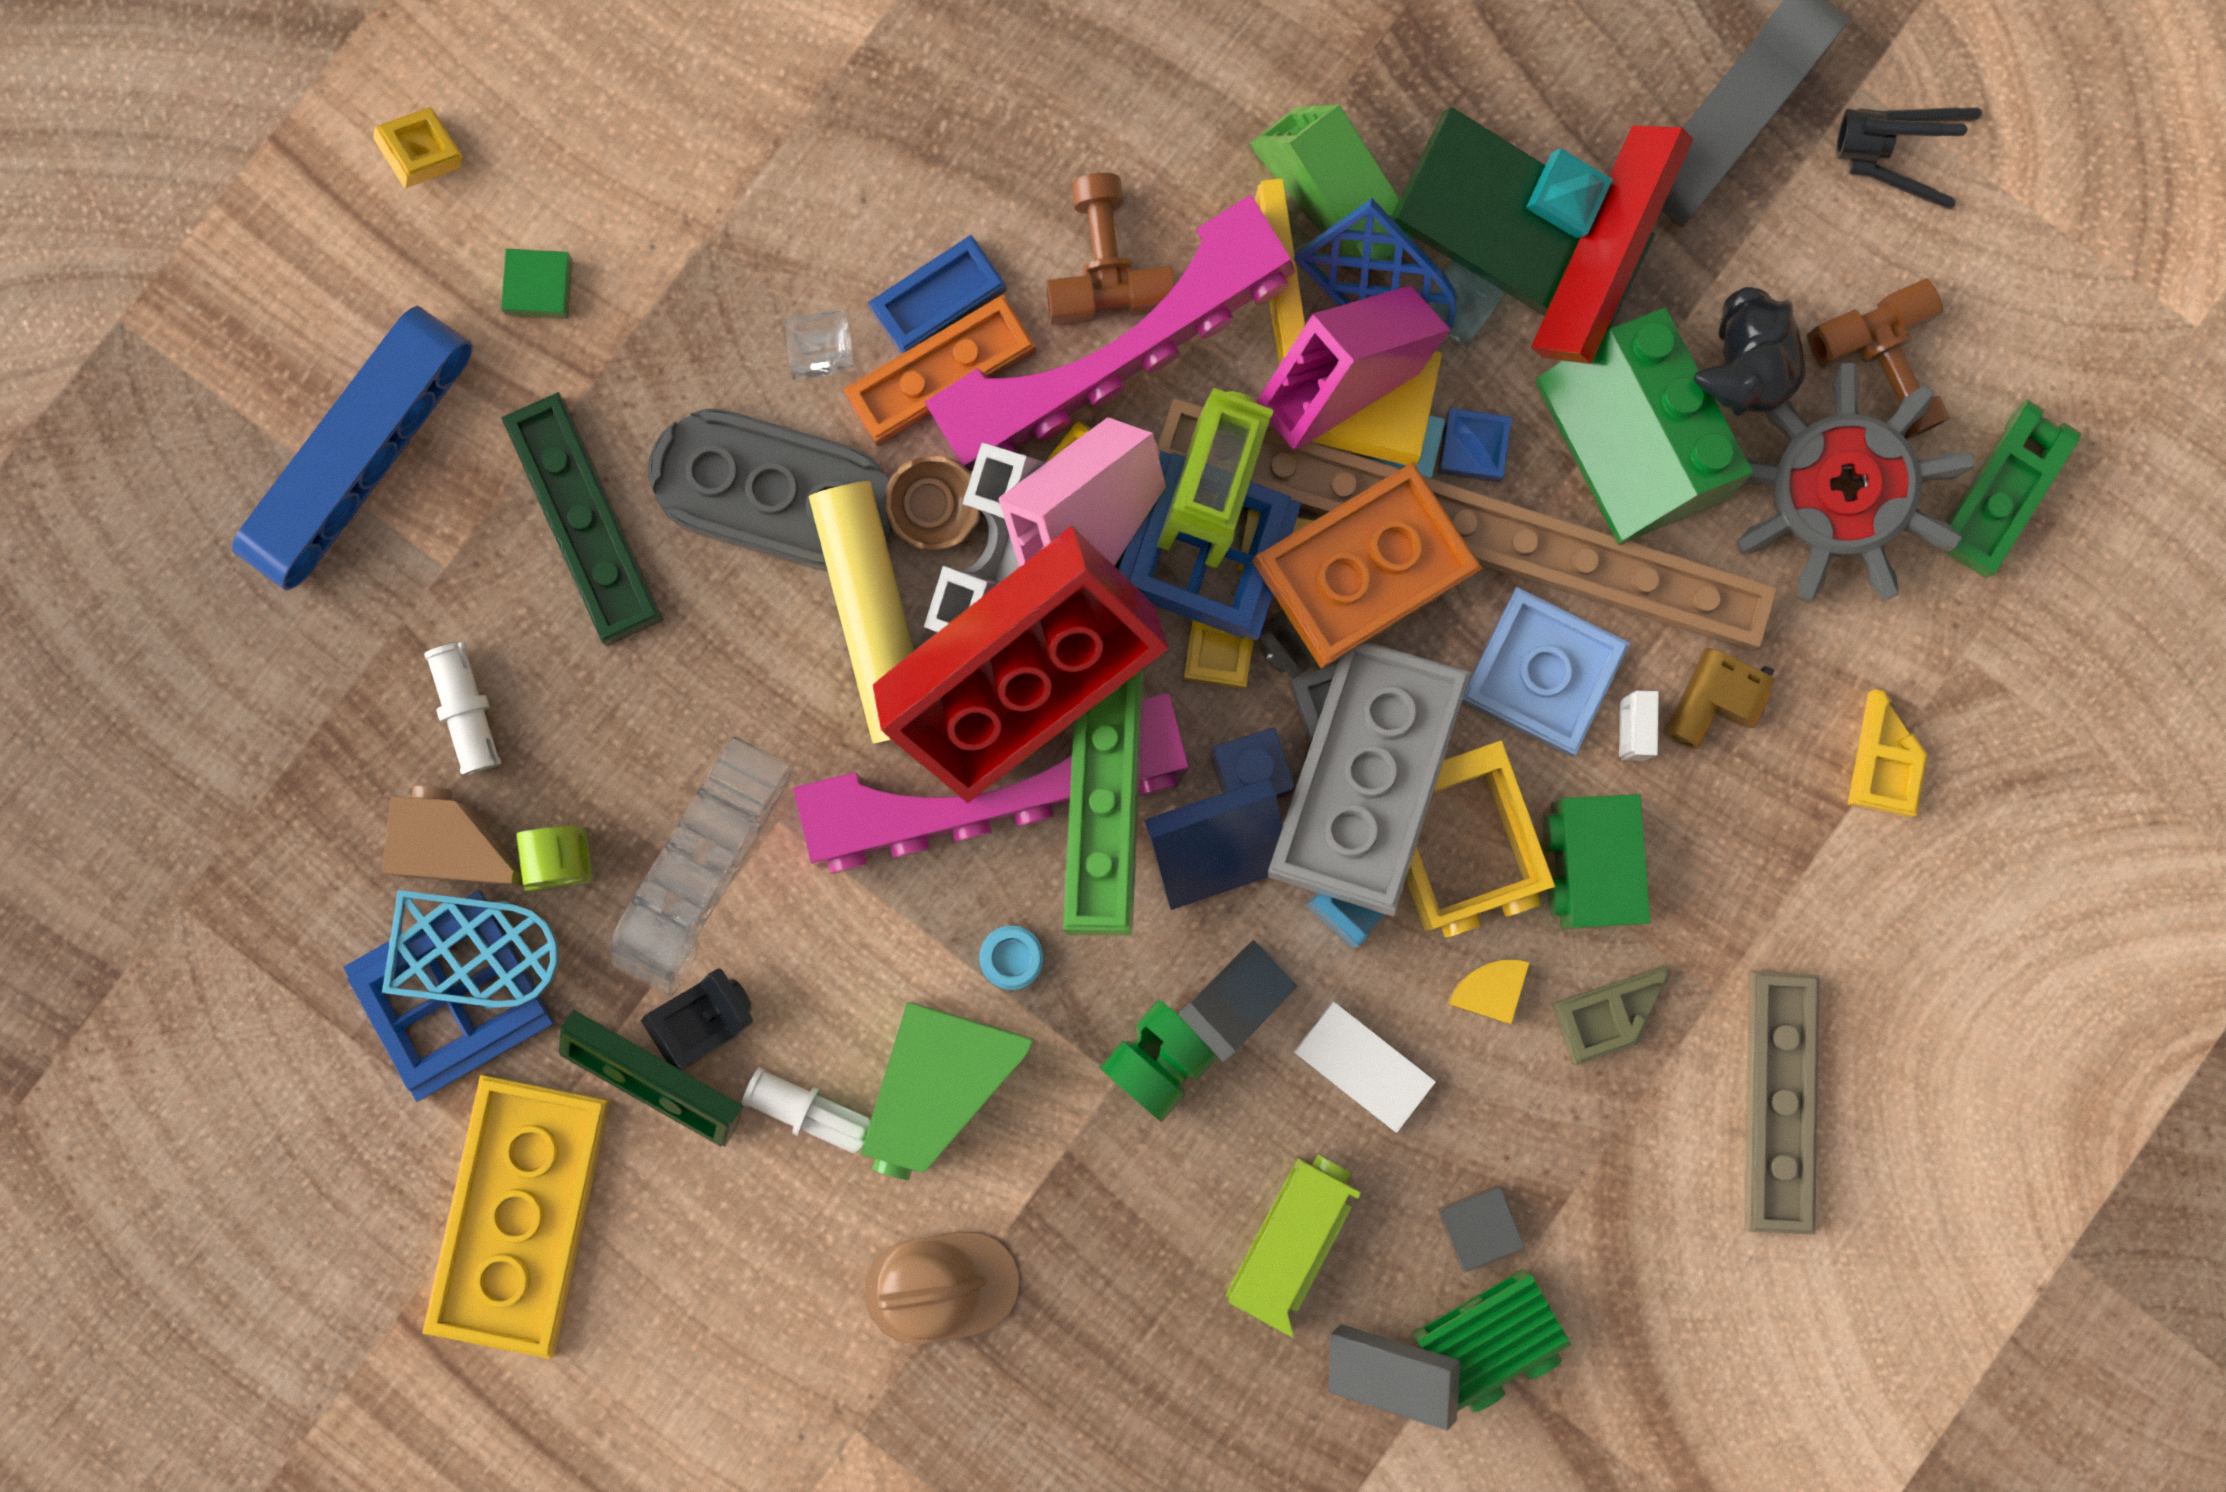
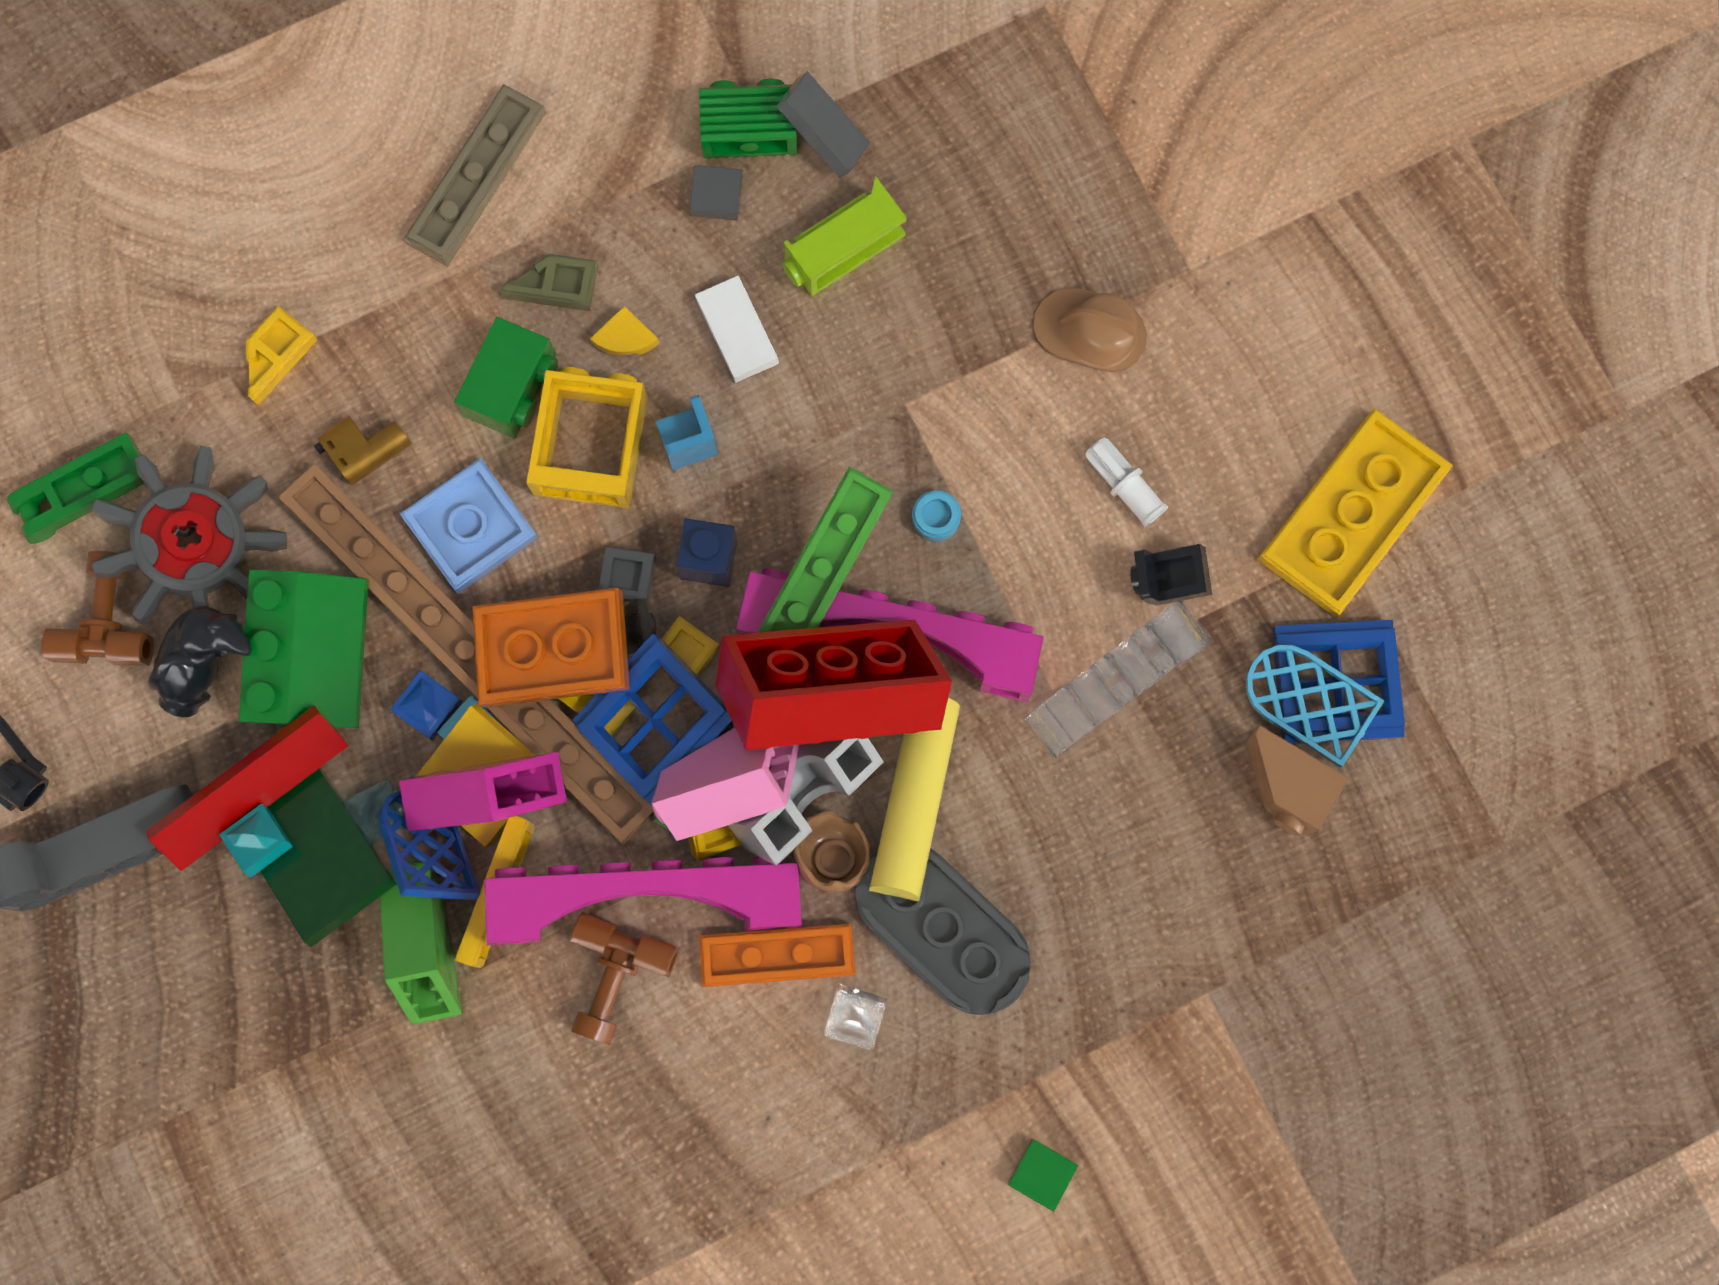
camera: 150 degrees left, 5 degrees down
blue beam [232,306,473,590] -> none
white pin [424,642,502,776] -> none
dark green tile [501,392,664,646] -> none
lime leg [516,825,593,892] -> none
dark green tile [558,1009,743,1147] -> none
bright green slope [861,1002,1033,1180] -> none
blue tile [868,235,1007,354] -> none
green wheel [1099,999,1218,1123] -> none
dark blue tile [1144,778,1283,910] -> none
lime window [1156,388,1274,568] -> none
dark grey tile [1178,940,1297,1062] -> none
light grey tile [1268,642,1471,917] -> none
white tile [1619,690,1659,762] -> none

